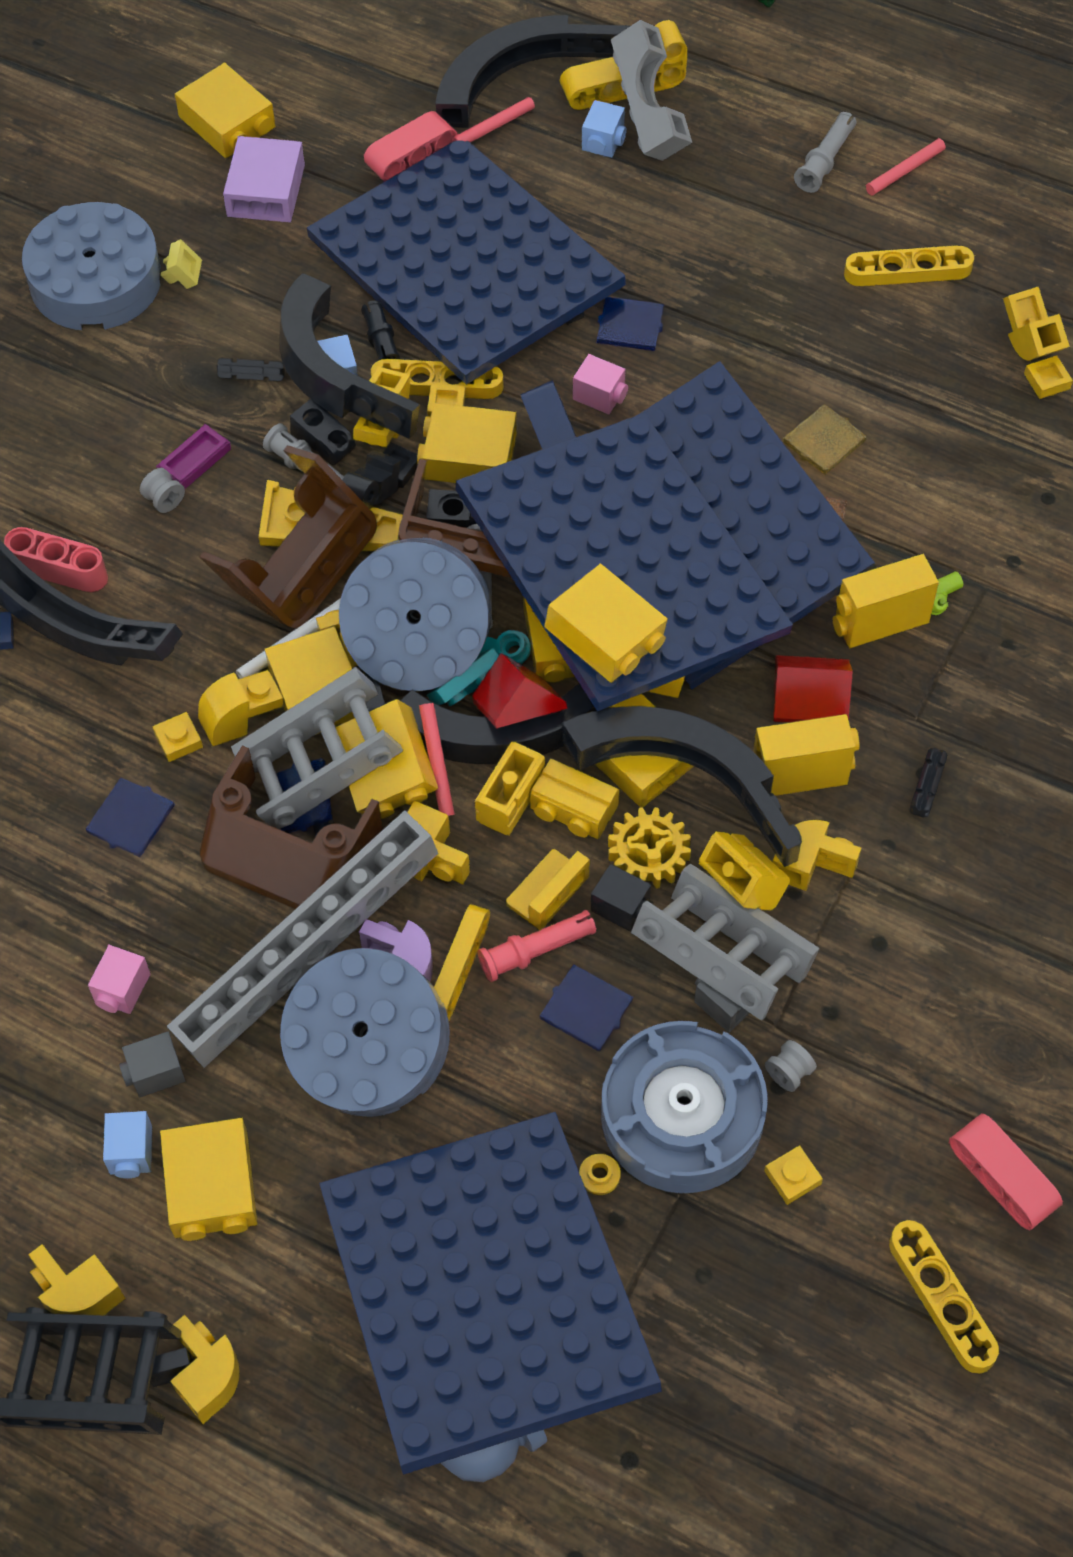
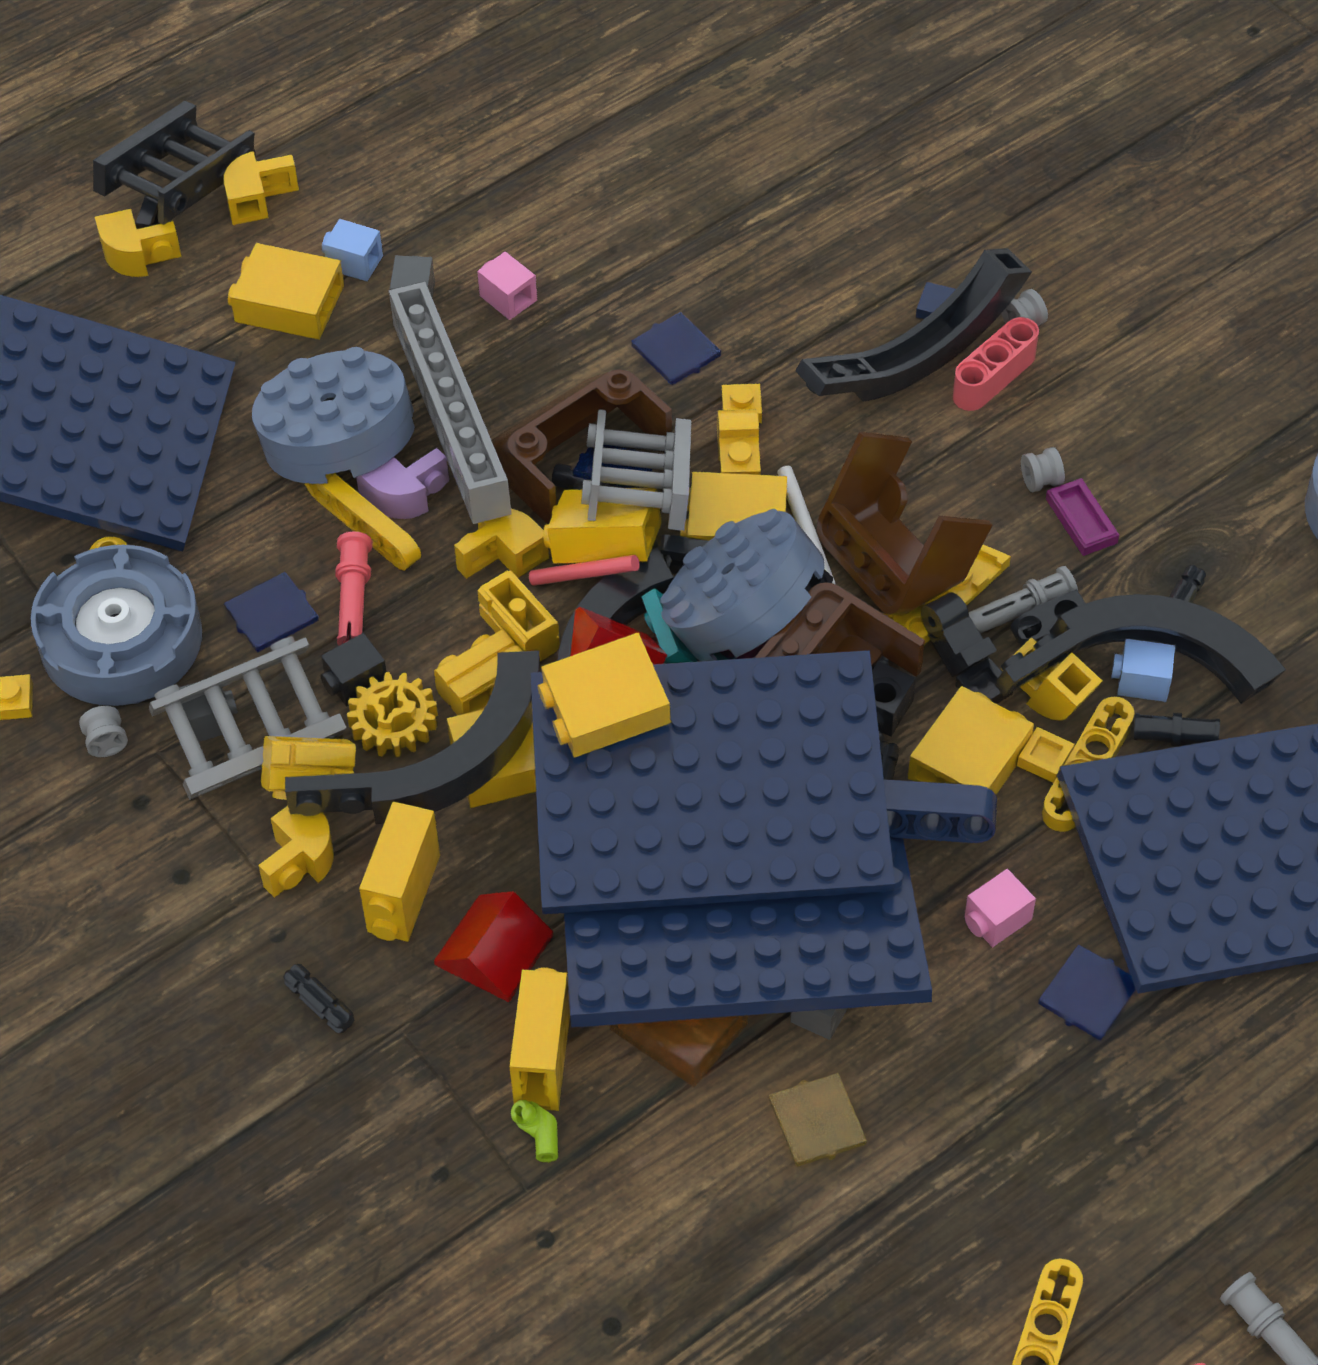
camera: 115 degrees right, 5 degrees down
yellow panel [506,849,590,930] -> none

